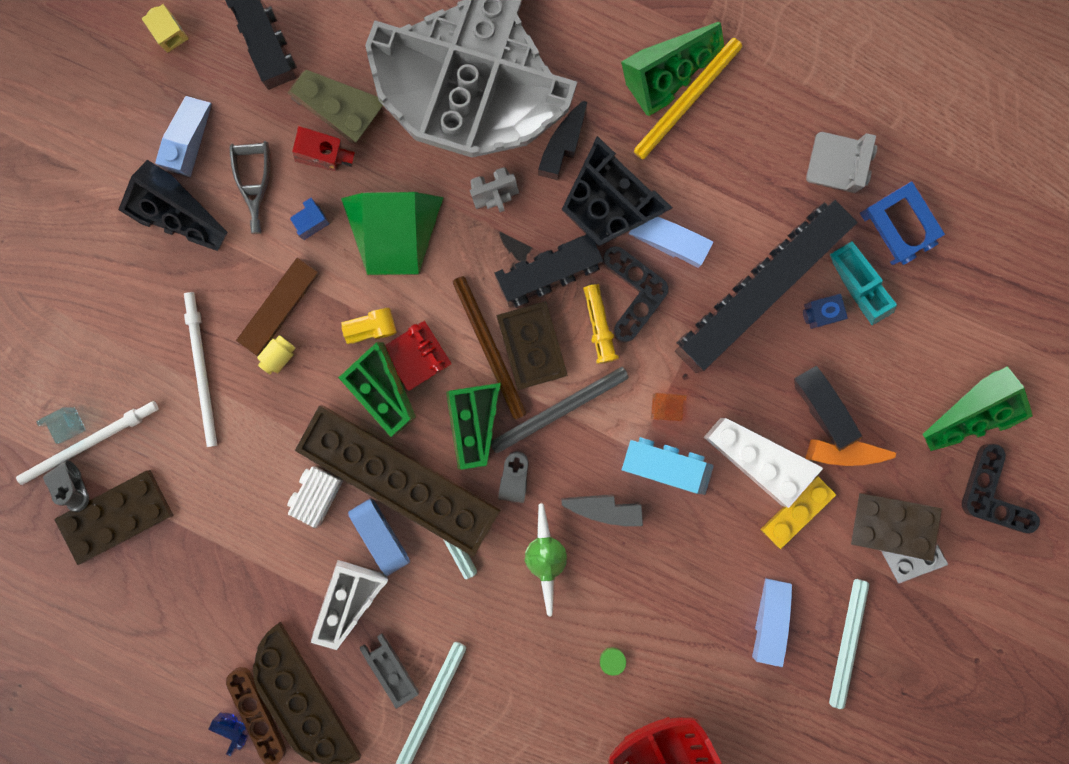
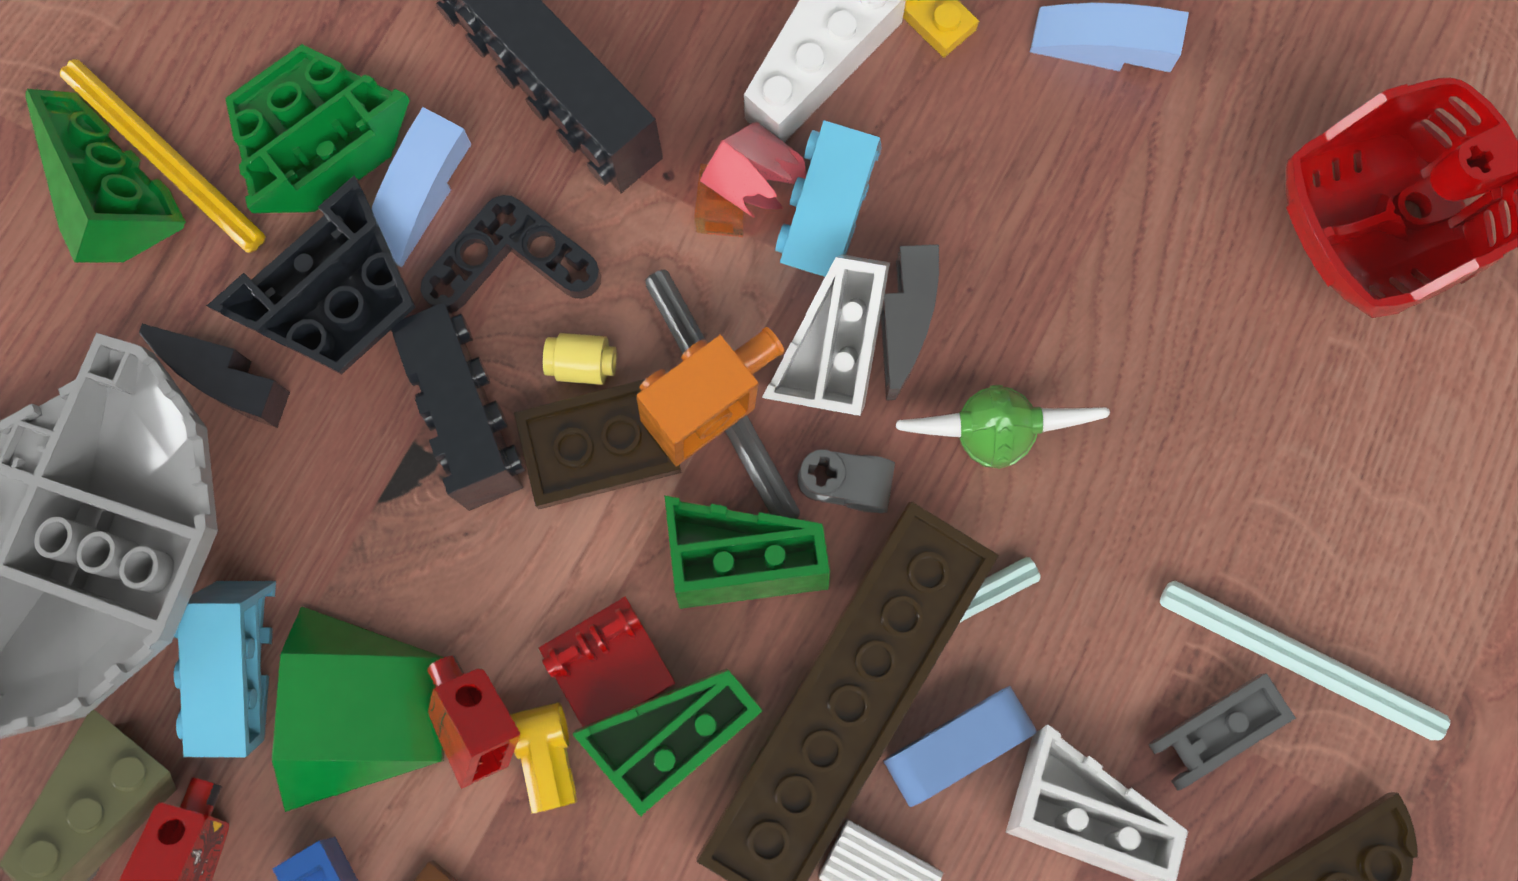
camera: 85 degrees left, 10 degrees down
reddish brown axle [452,276,526,420] -> none
light grey hips [470,167,519,212] -> none
yellow pin [583,284,619,364] -> none
bright green tile [599,647,626,676] -> none
none -> medium azure wedge [174,581,276,757]
none -> green wedge [225,44,410,213]
none -> red torso [427,655,521,789]
none -> light yellow brick [543,333,617,385]
none -> orange brick [636,327,785,467]
none -> coral piece [700,122,807,218]
none -> white wedge [762,254,890,416]

